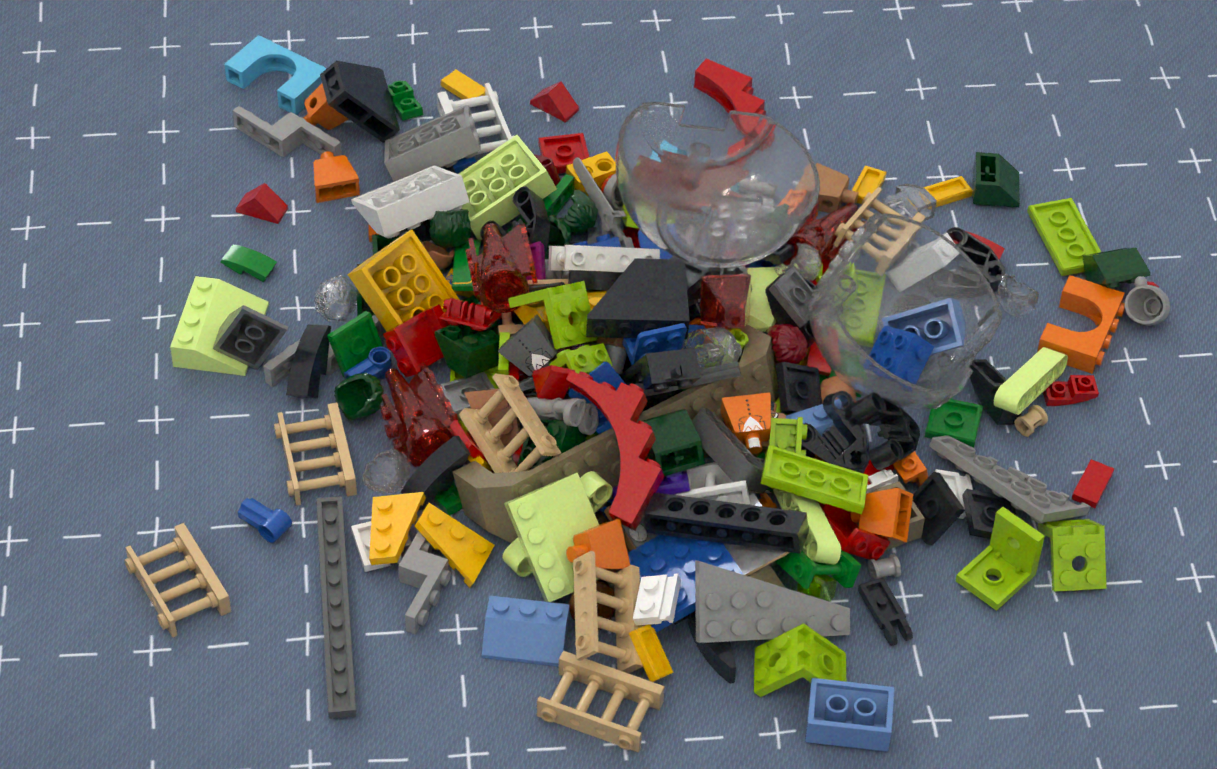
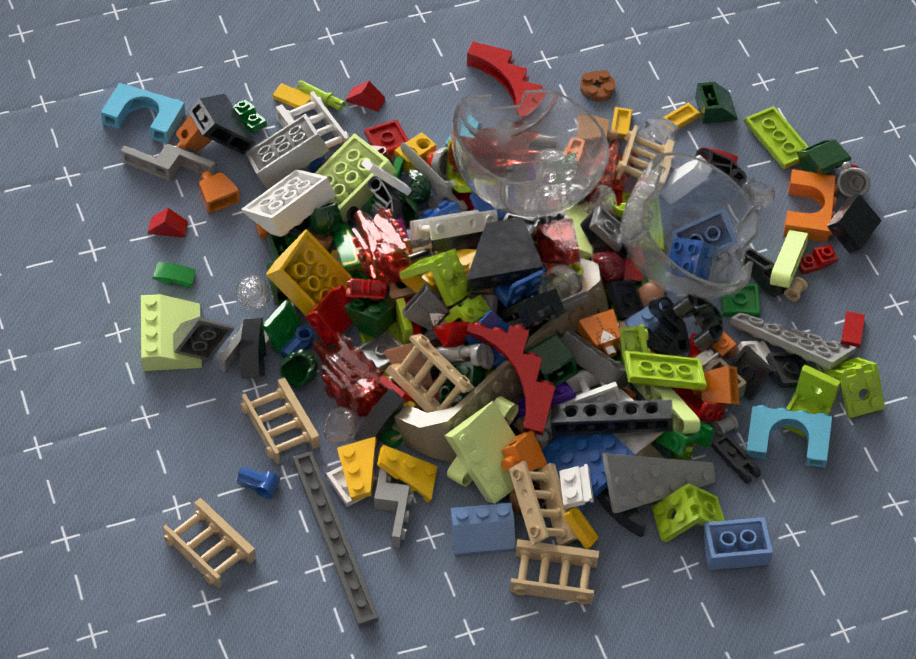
camera: 15 degrees left, 5 degrees up
none -> lime pin [297,80,346,112]
none -> white tile [361,159,412,196]
none -> dark orange plate [580,70,616,102]
none -> medium azure arch [746,405,832,468]
none -> black brick [827,194,882,253]

